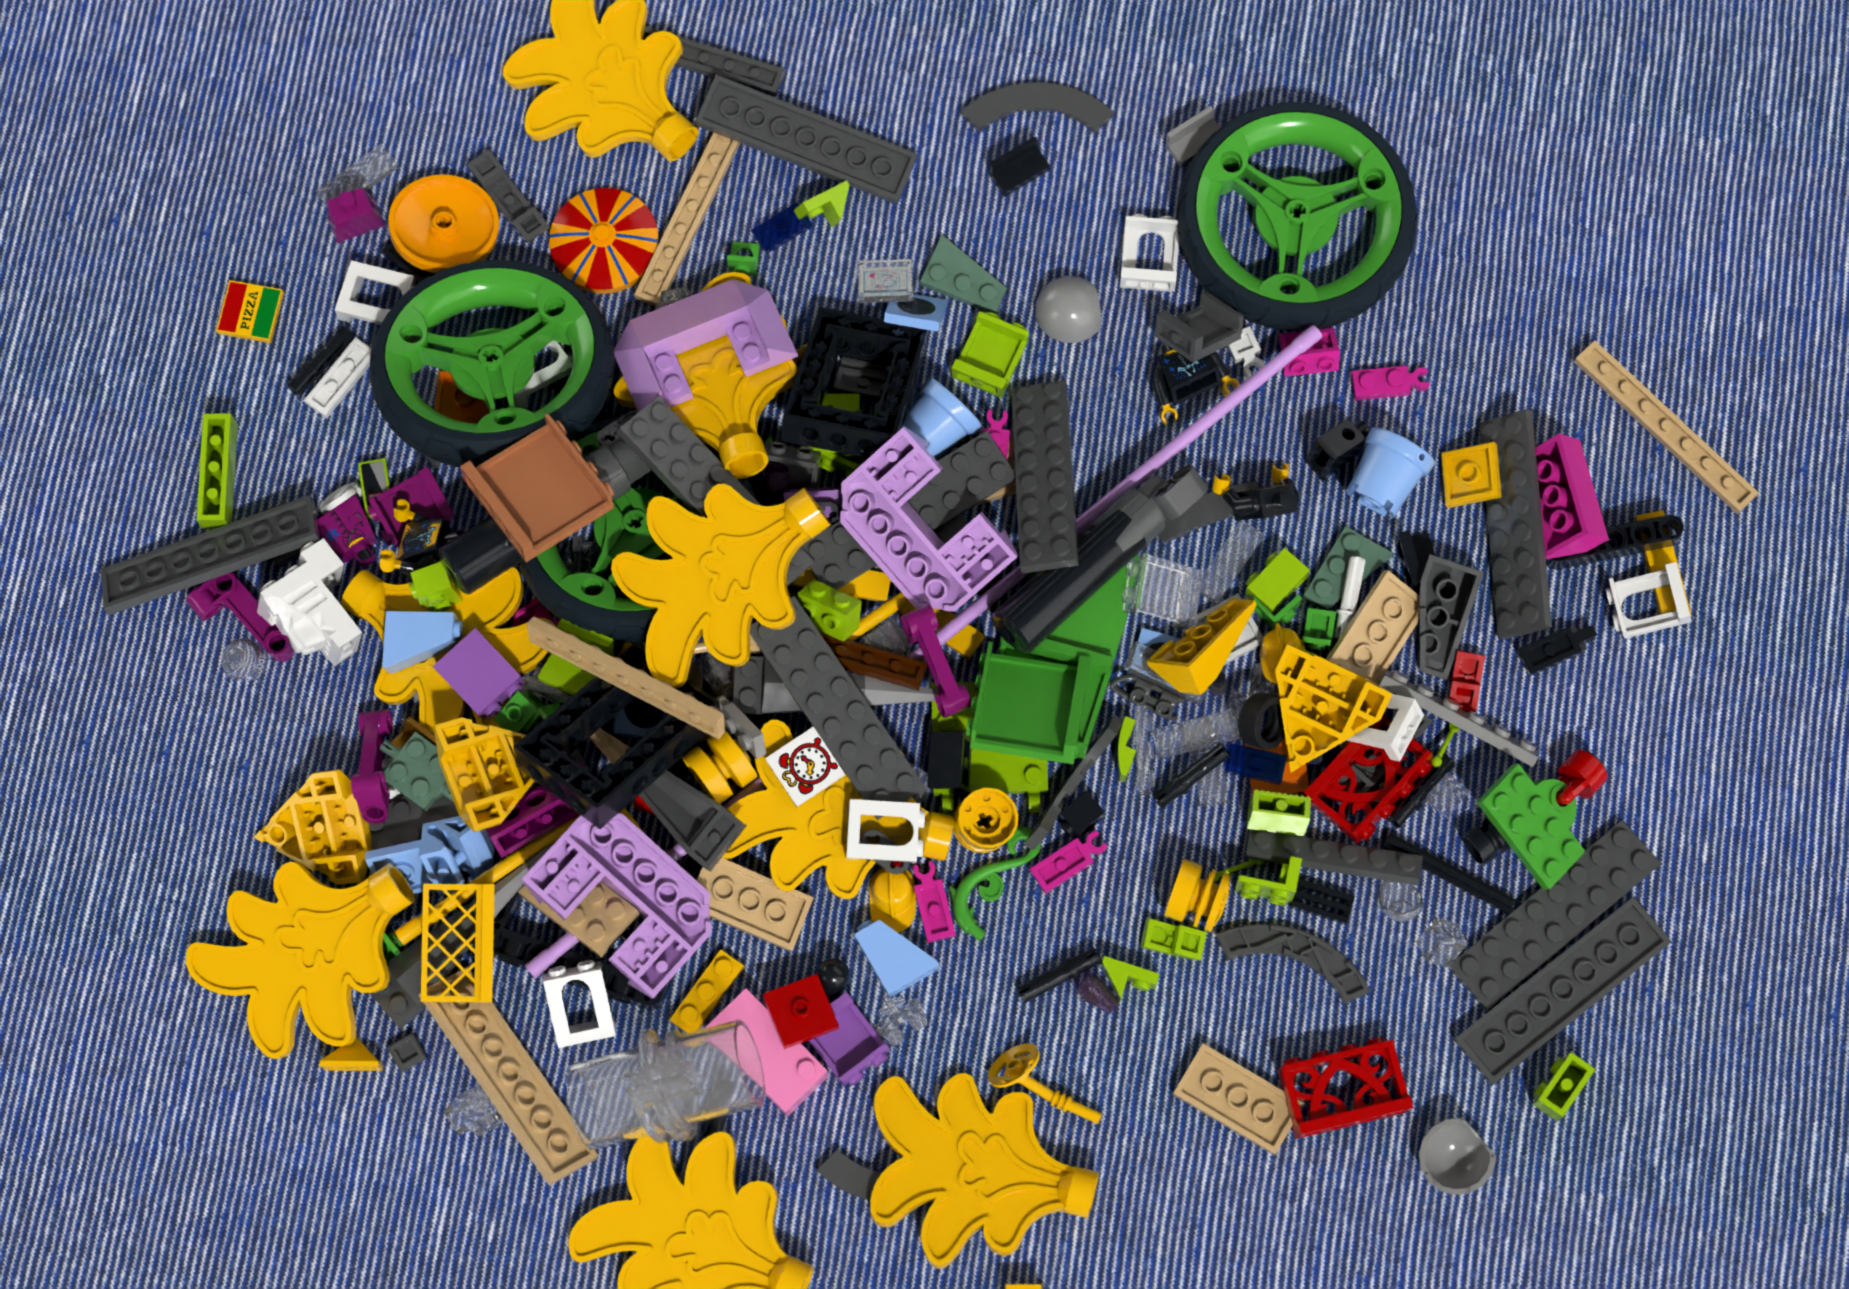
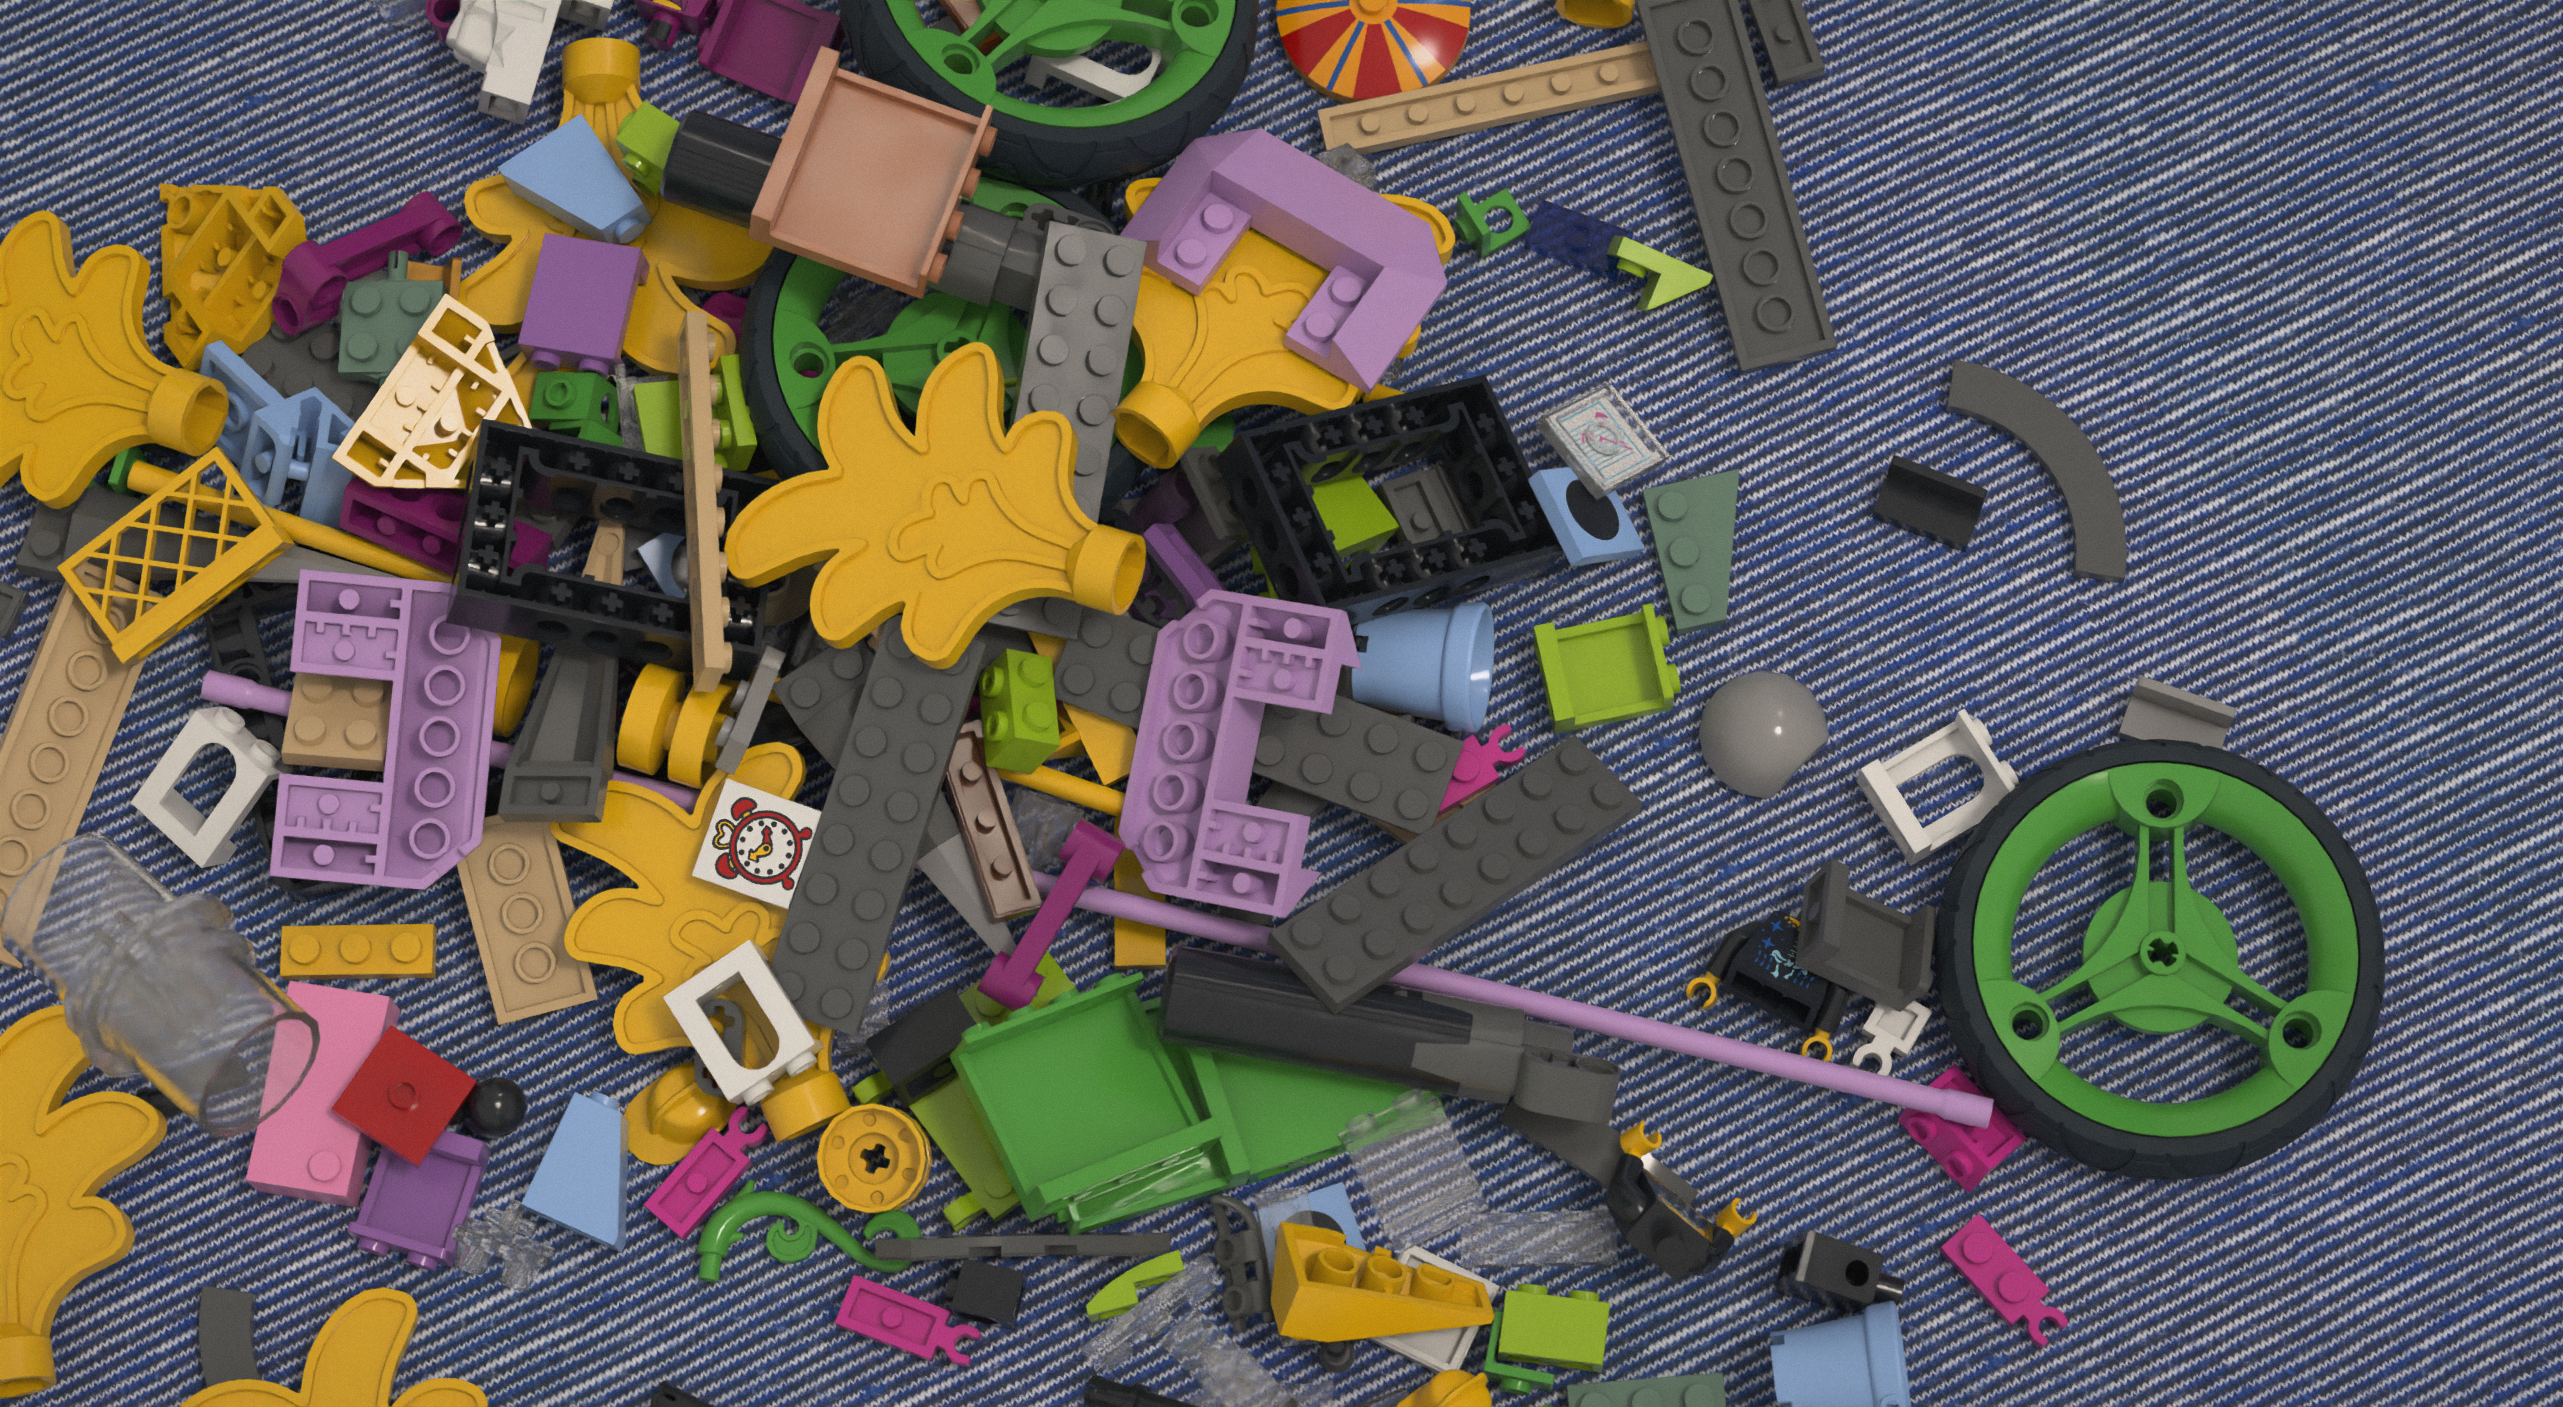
camera: 55 degrees right, 0 degrees up
torso [380,499,463,580] -> none

